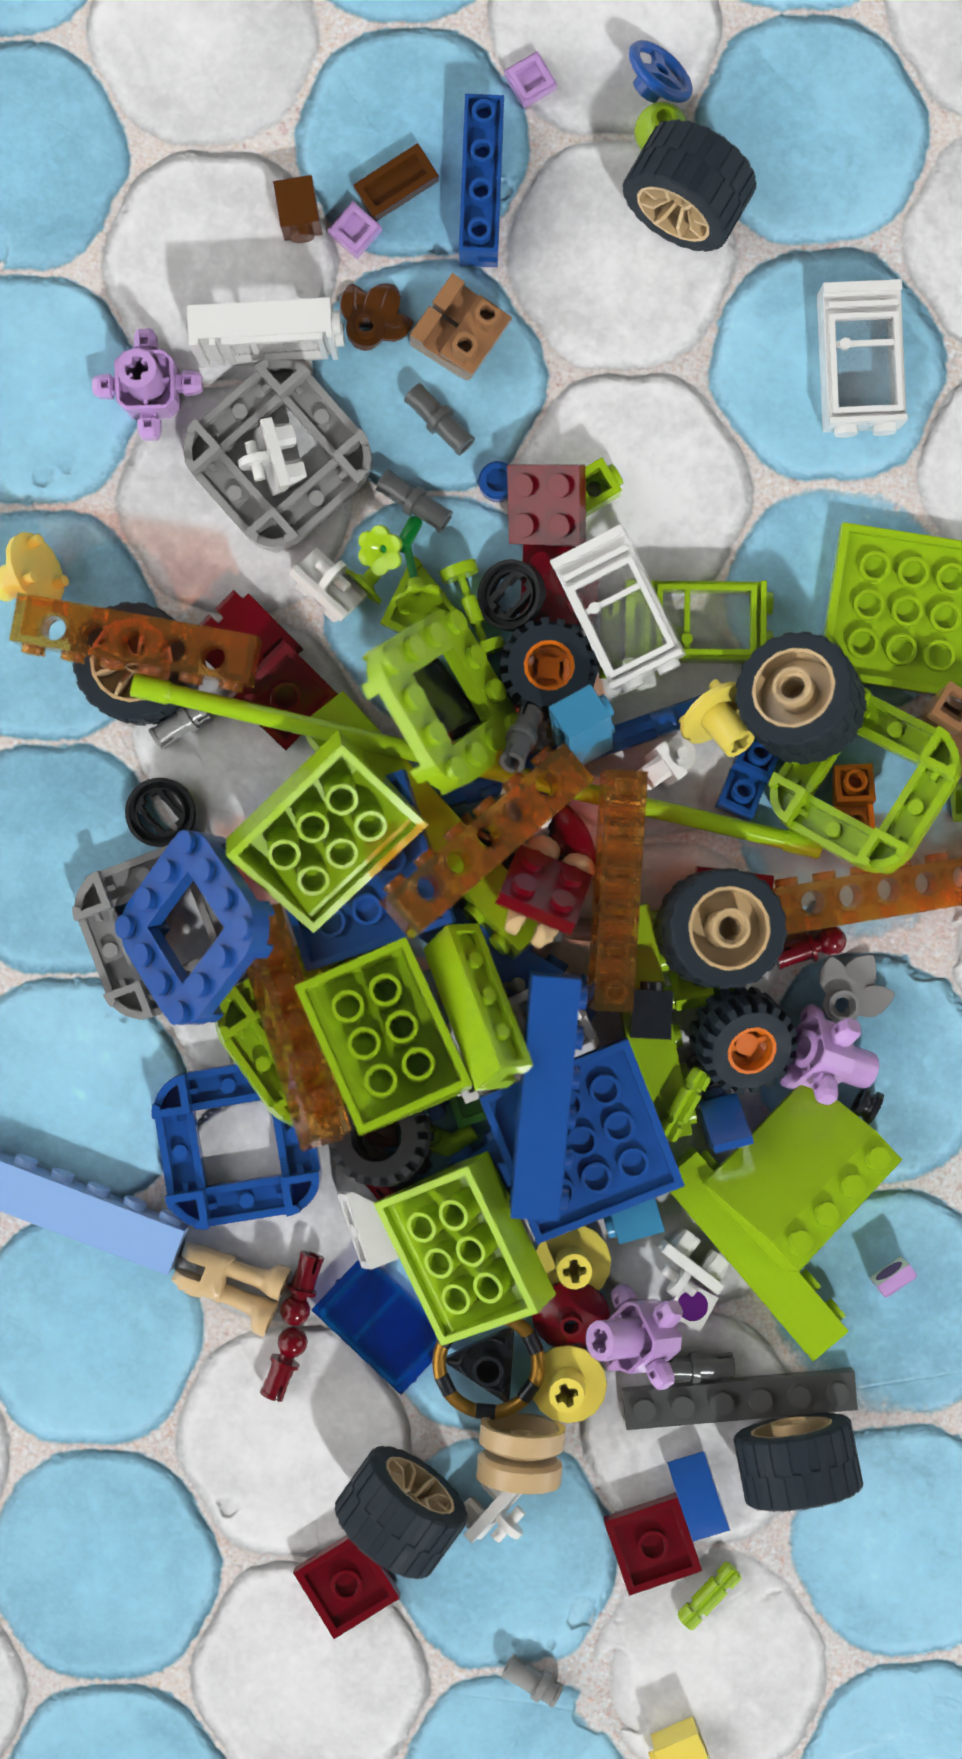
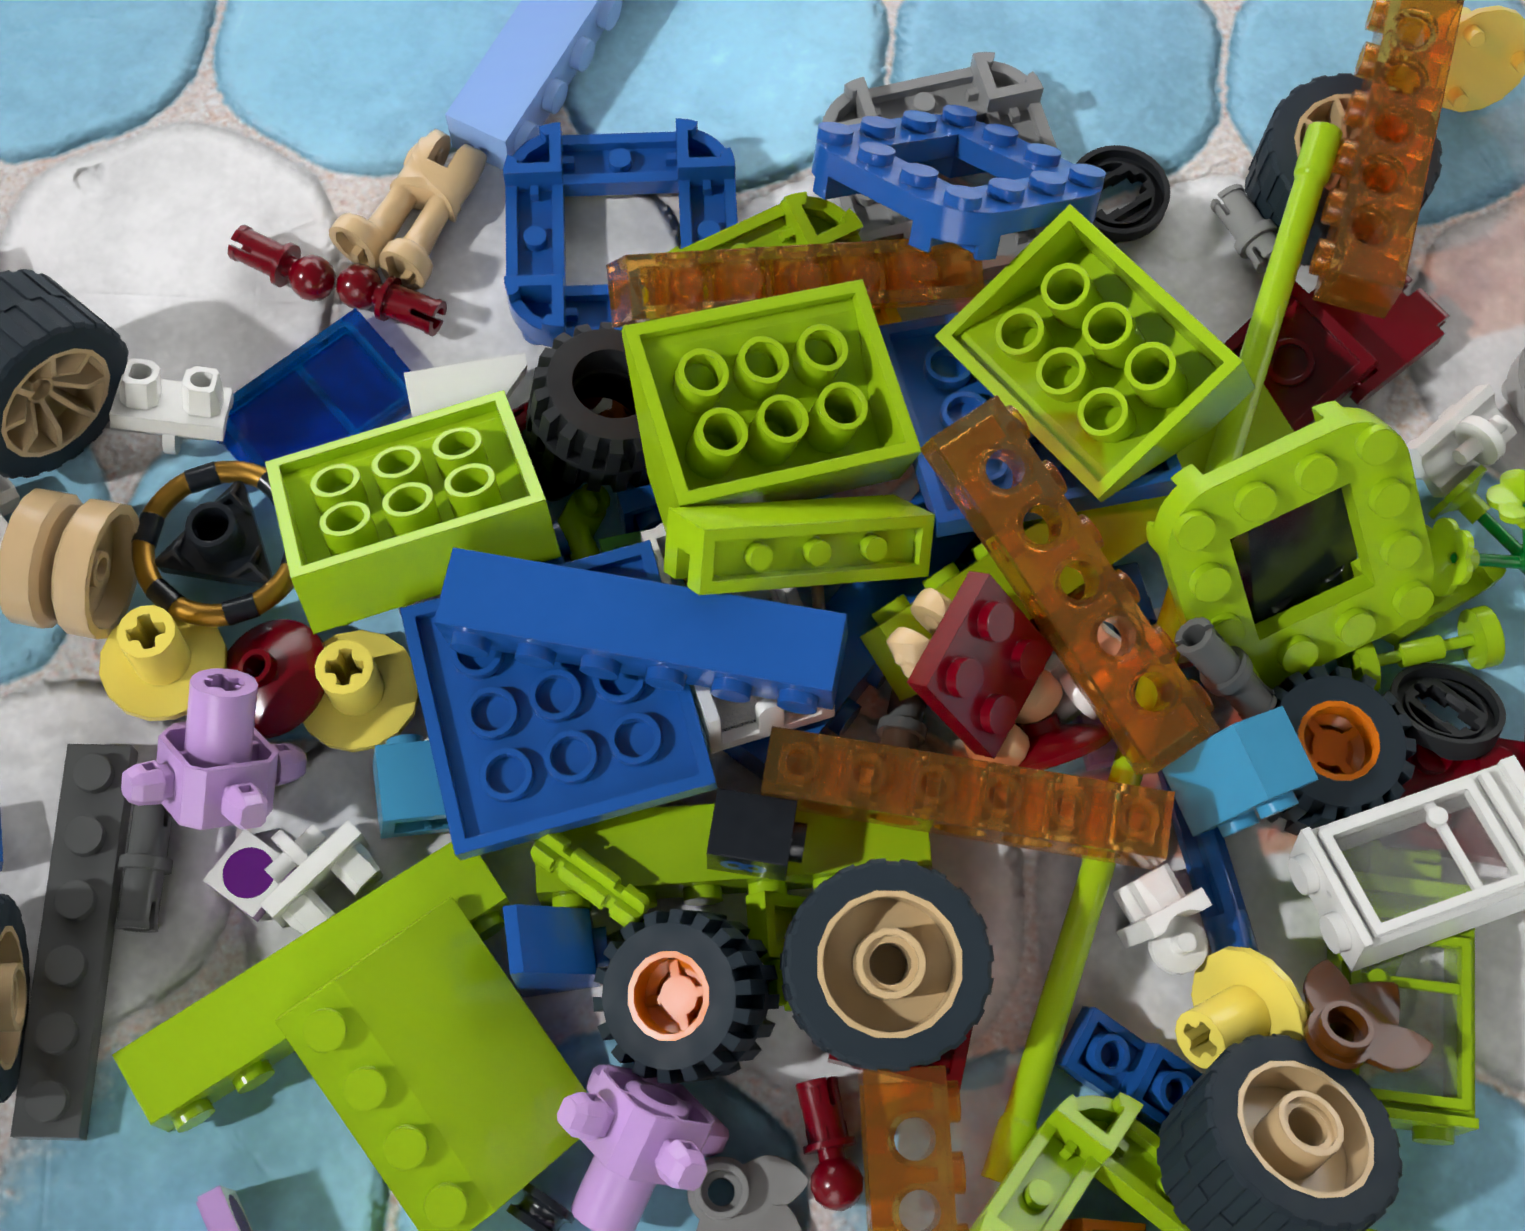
camera: 90 degrees right, 20 degrees down
none -> white hips [109,358,234,455]
none -> reddish brown plate [1303,959,1434,1073]

